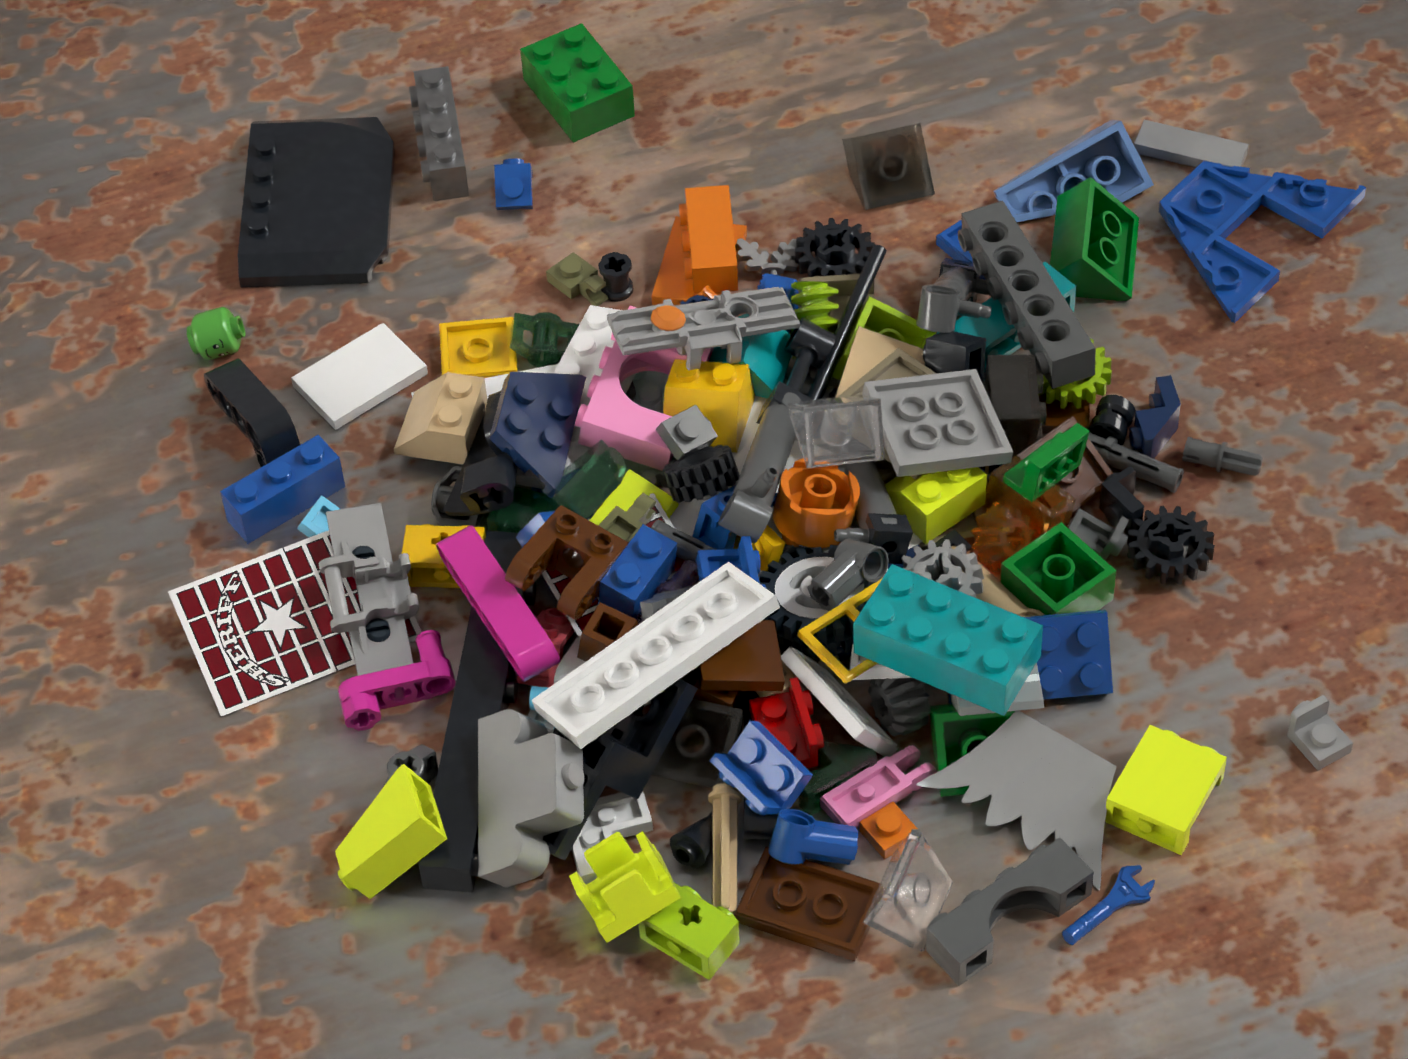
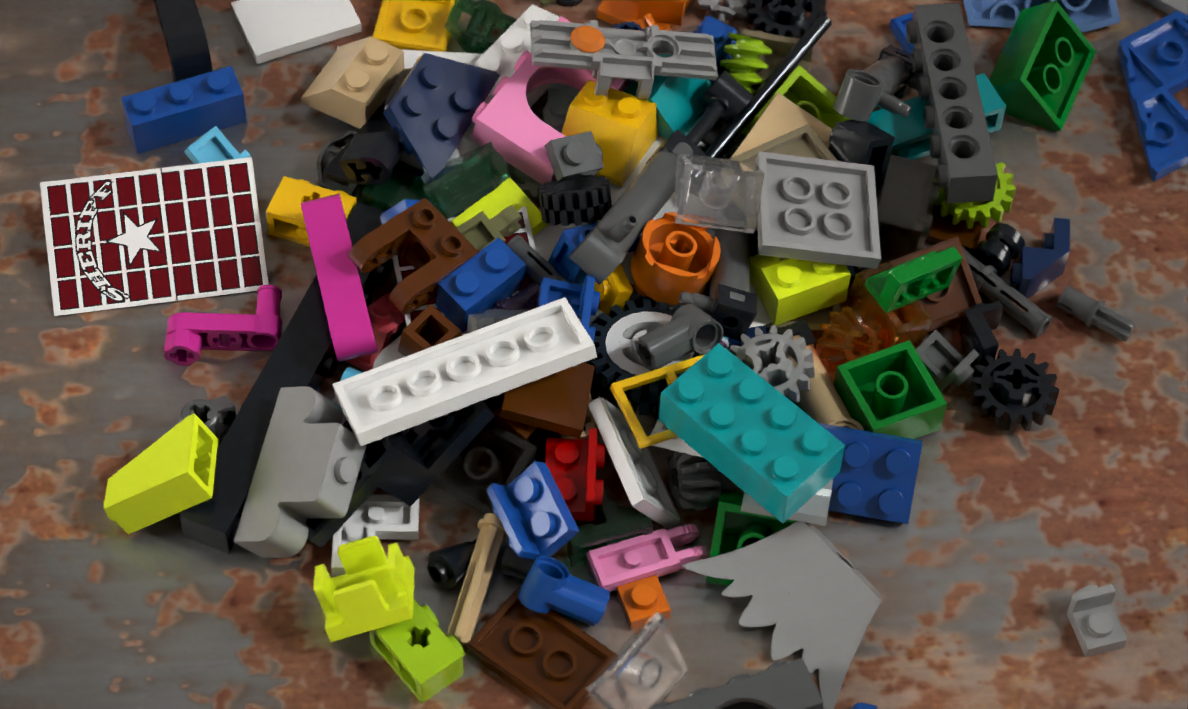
camera: 10 degrees right, 5 degrees up
light grey piece [319,503,419,676] -> none
neon yellow panel [1105,725,1227,855] -> none

